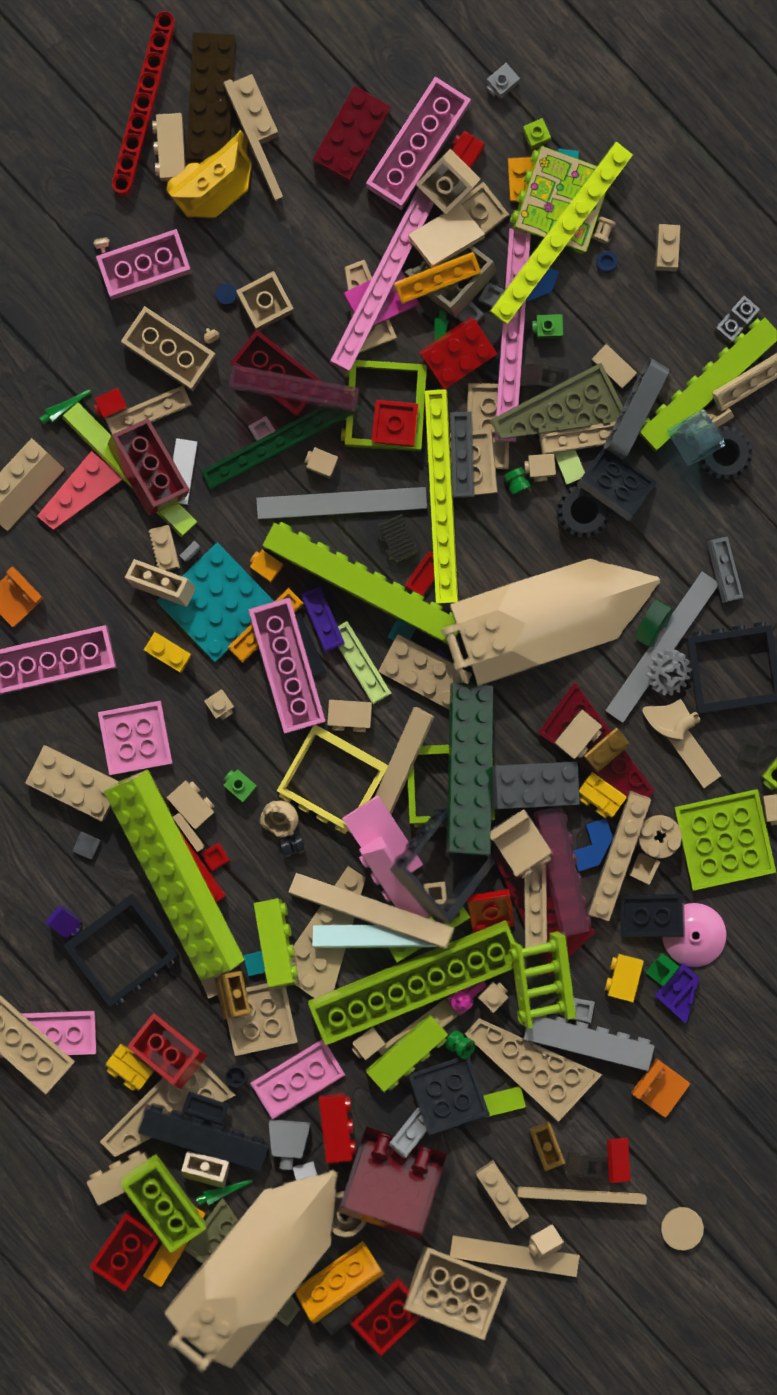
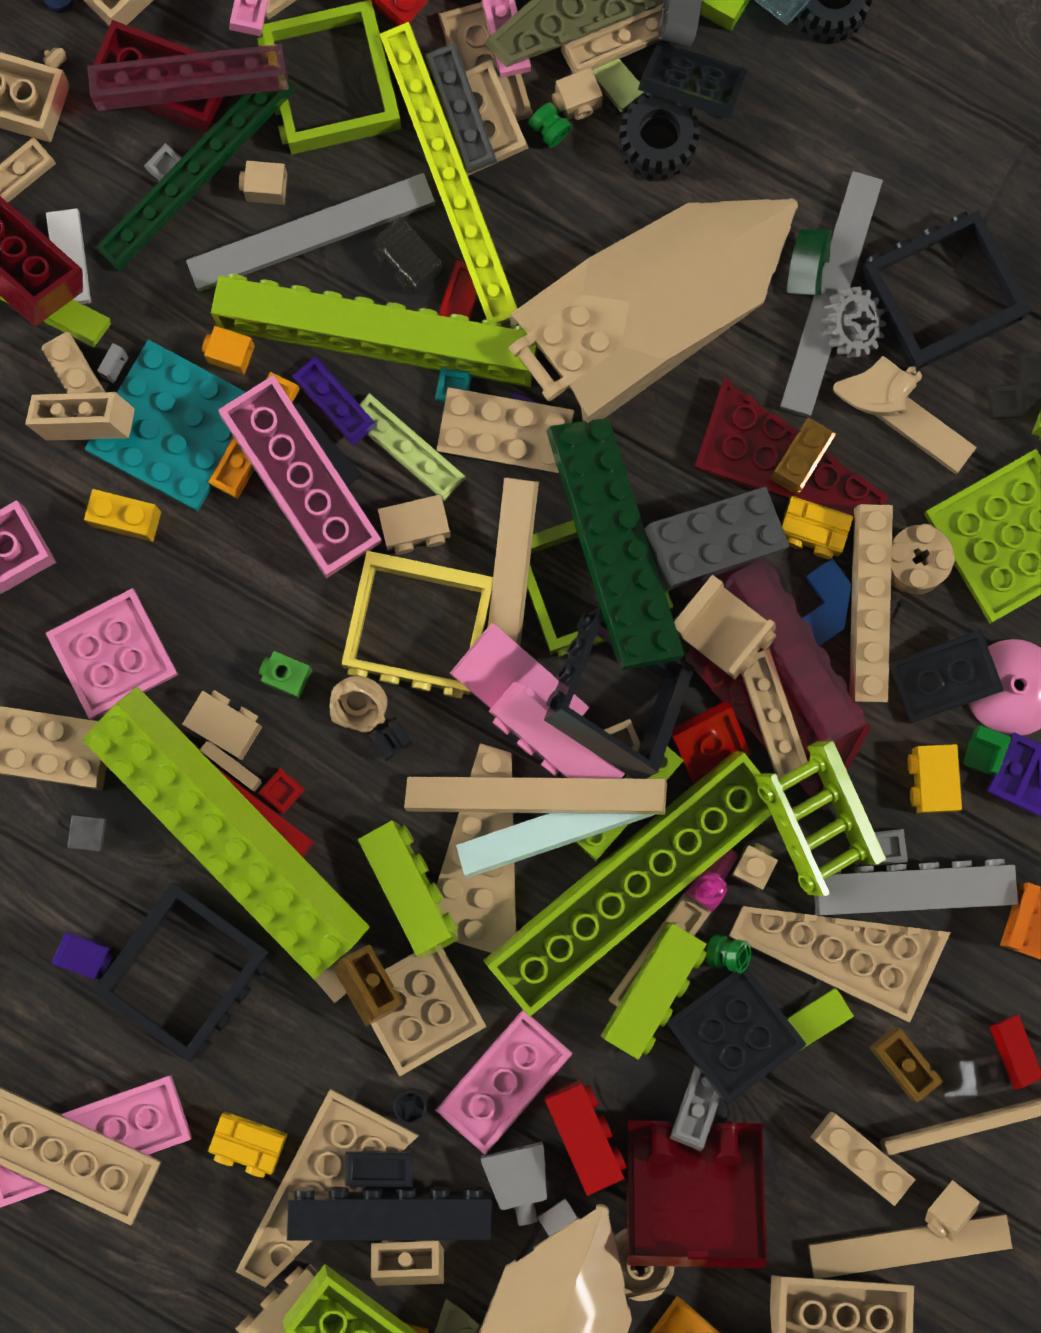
camera: 20 degrees left, 5 degrees down
red brick [127,1013,208,1089] -> none
green piece [196,1179,253,1206] -> none
tan brick [204,689,235,720] -> none
teal tile [244,951,265,976] -> none
tan brick [352,1026,386,1060] -> none
red plate [371,400,419,447] -> none
tan brick [554,710,602,759] -> none
tan panel [629,853,660,885] -> none
dark grey tile [707,536,744,603] -> none

